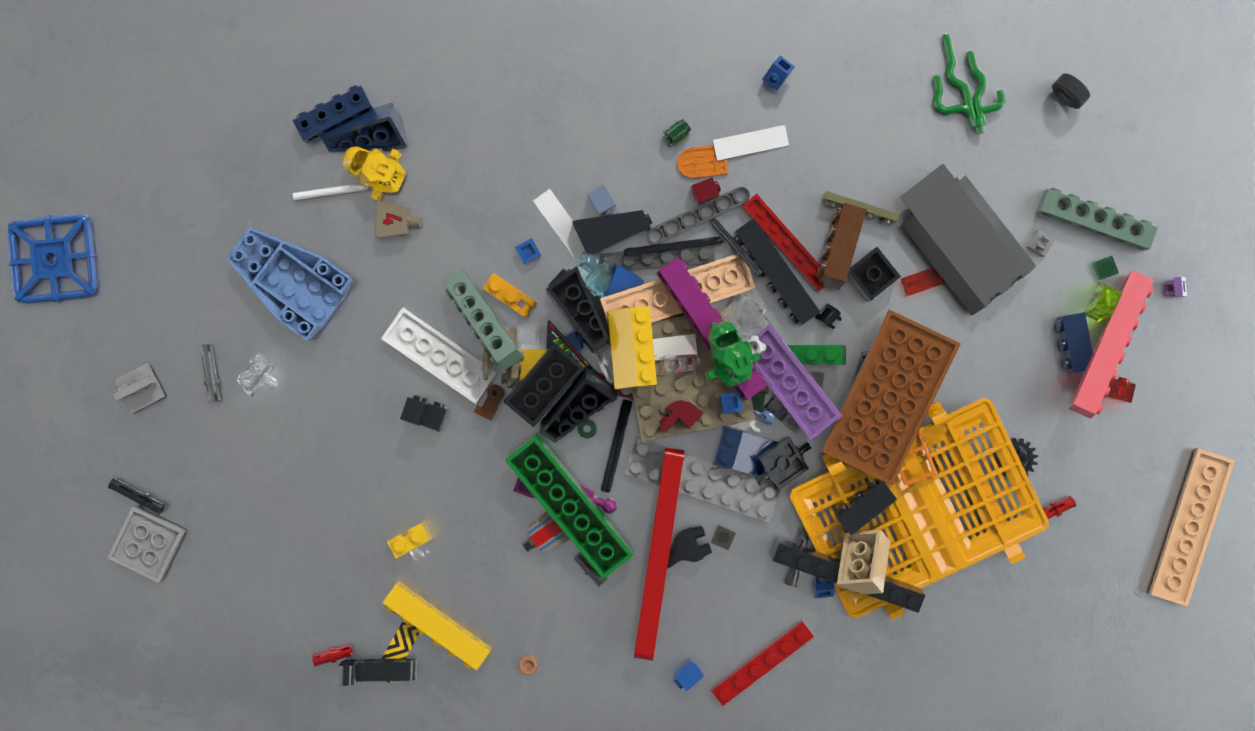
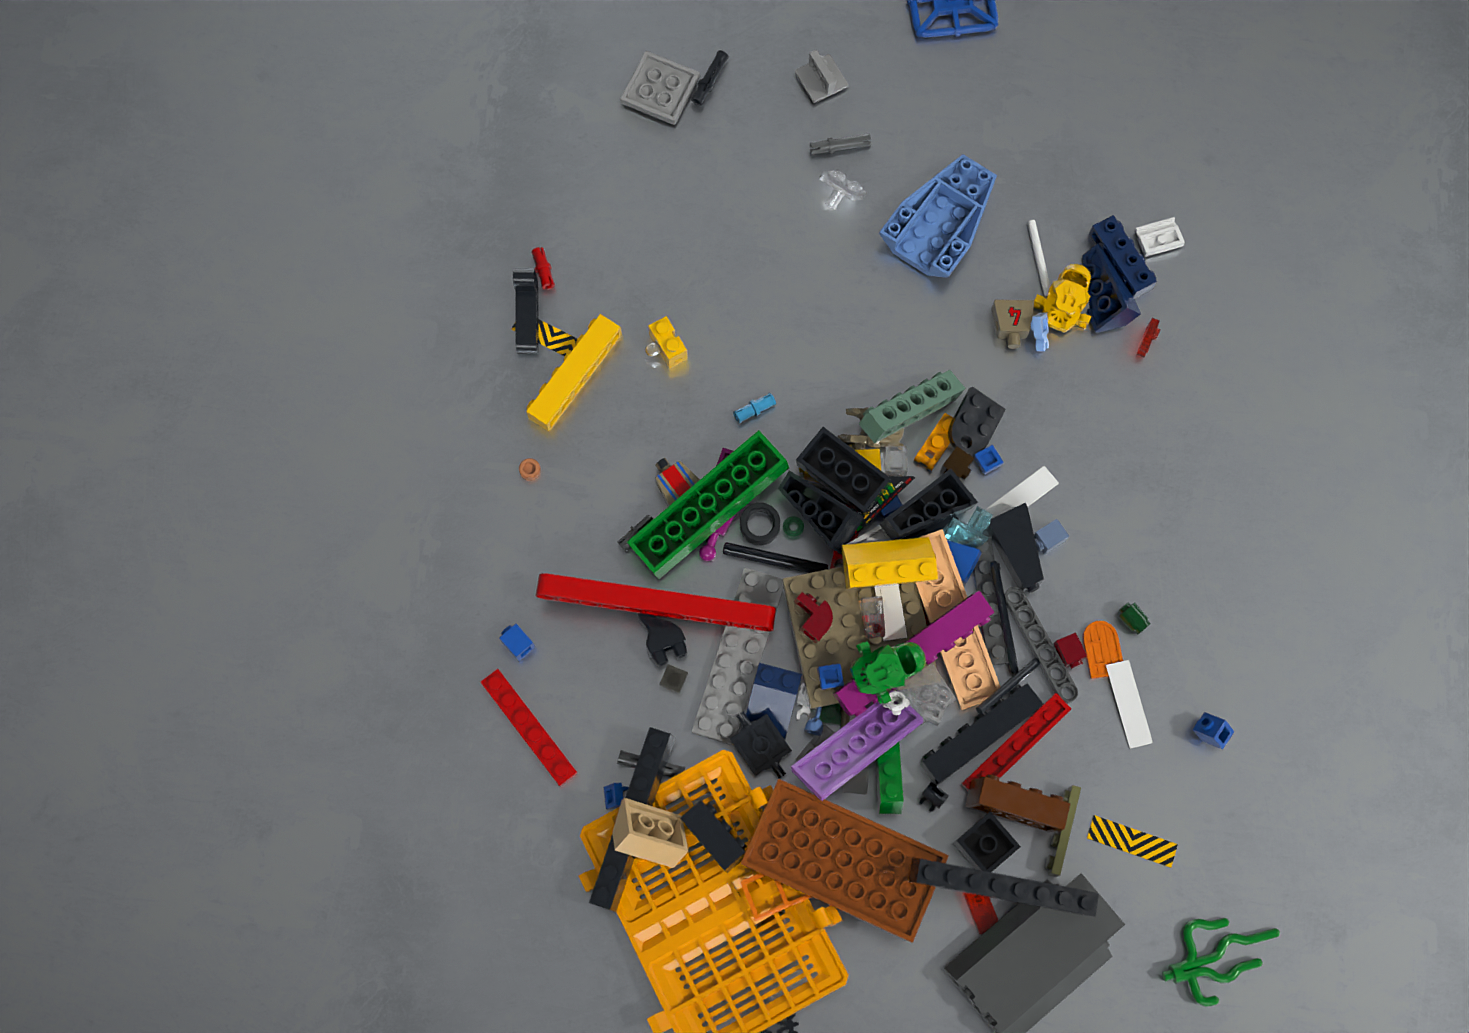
camera: 85 degrees right, 15 degrees down
white plate [381,307,498,404] -> none
black brick [400,395,449,432] -> none
reddish brown leg [473,384,505,421] -> none
none -> dark azure pin [733,393,776,424]
none -> black tyre [740,502,780,545]
none -> black brick [909,858,1099,917]
none -> dark brown brick [940,446,975,480]
none -> black plate [948,387,1006,455]
none -> light blue plate [1031,312,1049,351]
none -> sticker [1087,815,1178,868]
none -> white plate [1134,217,1185,257]
none -> clear red plate [1136,318,1161,358]

